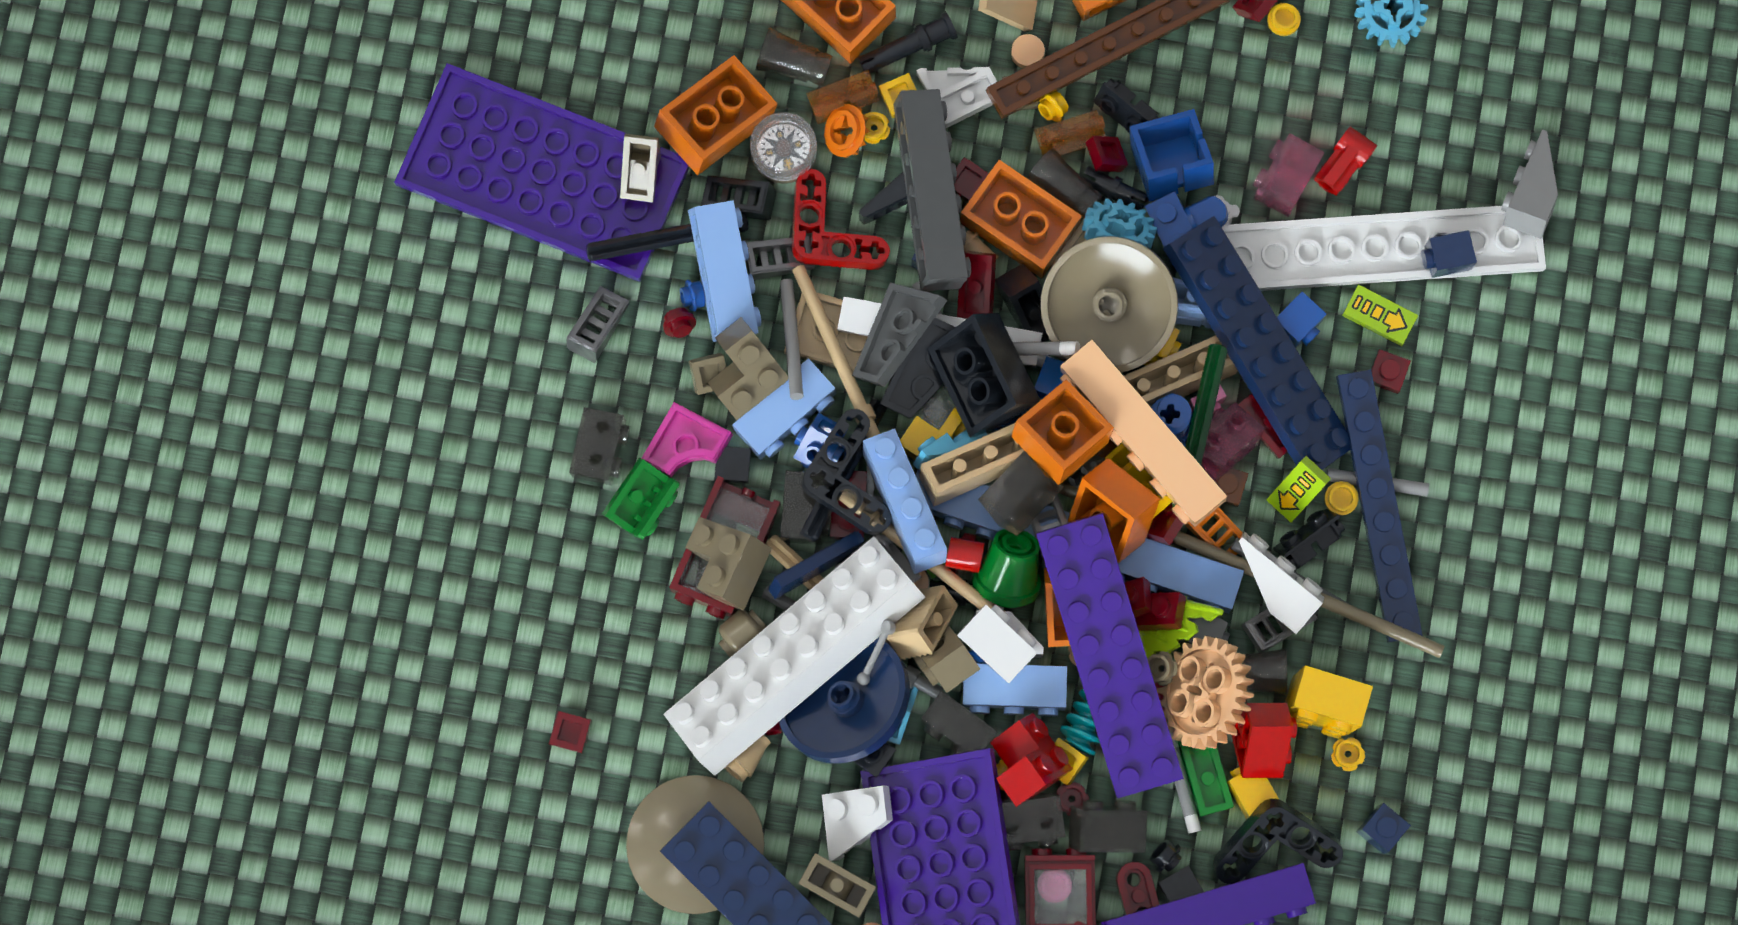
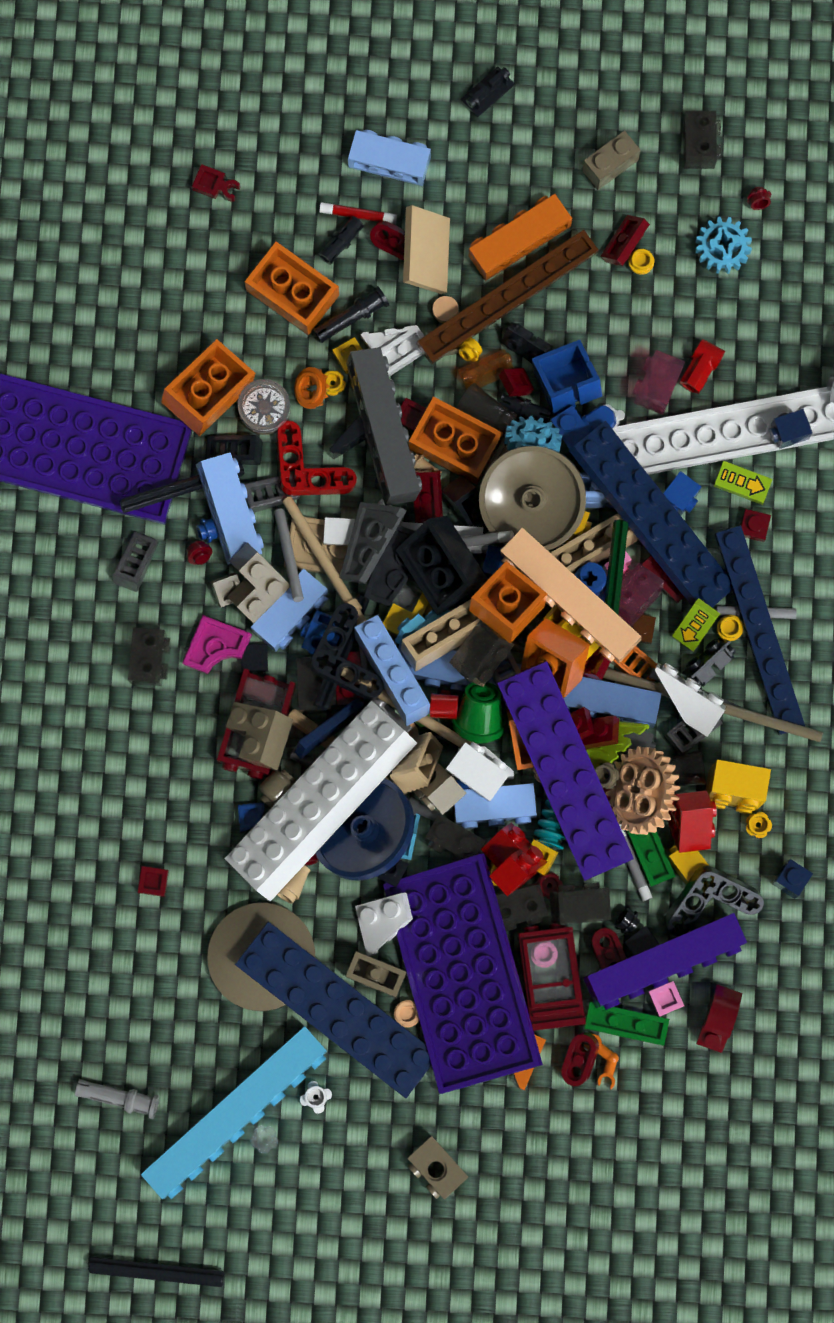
camera: 10 degrees left, 0 degrees up
green bracket [602,458,680,539] -> none
slope [620,134,661,203] -> none
clear smoke plant [755,26,833,86] -> none
clear orange hinge [806,70,879,124] -> none
light grey hinge [857,620,896,686] -> none
none -> blue tile [238,802,265,832]

